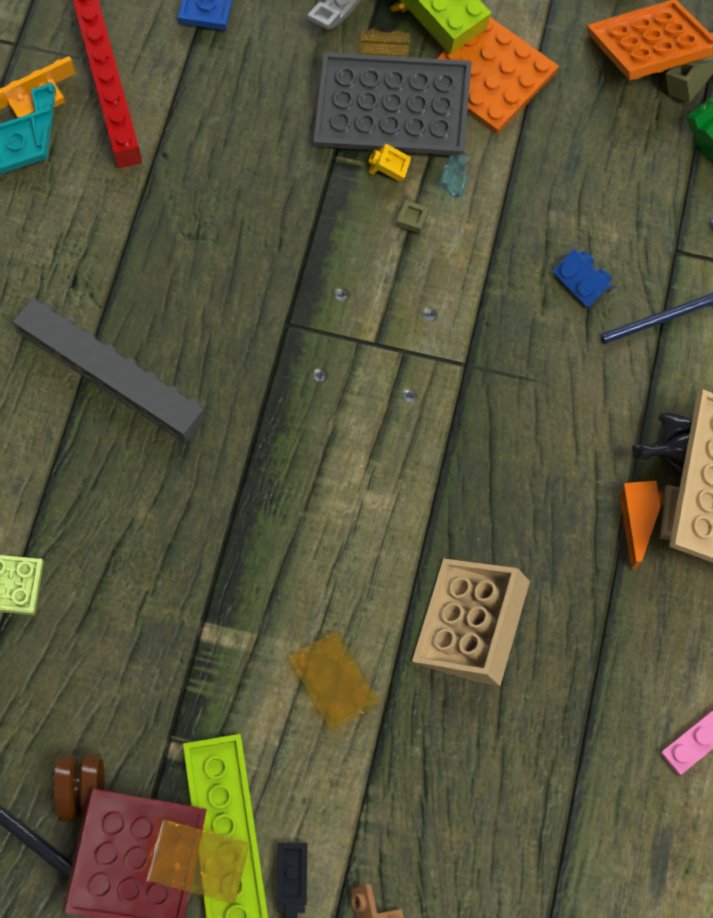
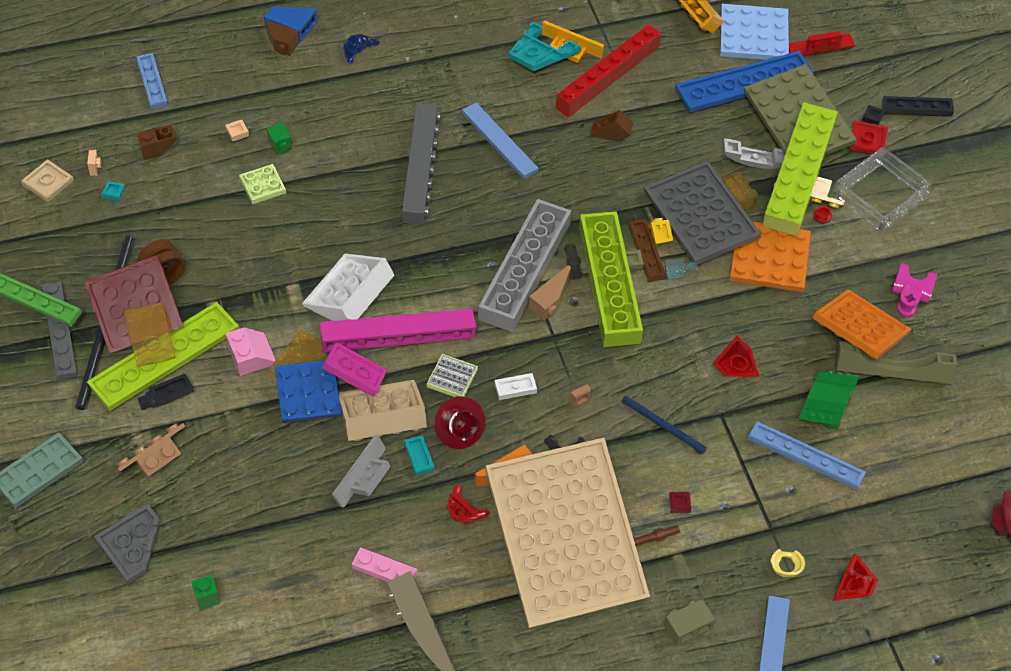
camera: 60 degrees right, 15 degrees down
blue bracket [553,249,614,308] -> none
none -> bright pink slope [226,327,277,376]
none -> blue plate [274,361,341,423]
none -> white slope [302,254,394,321]
none -> dark pink brick [320,309,476,352]
none -> dark pink plate [322,342,387,397]
none -> light grey bracket [332,436,391,508]
none -> teal tile [404,435,435,476]
none -> tile [427,354,478,397]
none -> dark red helmet [434,396,486,449]
none -> red piece [446,485,489,525]
none -> medium blue tile [462,102,538,180]
none -> light grey brick [478,199,571,332]
none -> white plate [494,373,537,400]
none -> medium nougat slope [528,265,571,320]
none -> clear smoke pin [564,244,583,279]
none -> medium nougat tile [570,384,591,408]
none -> lime brick [579,211,643,347]
none -> reddish brown slope [590,110,633,141]
none -> reddish brown tile [628,219,667,282]
none -> red slope [713,335,760,377]

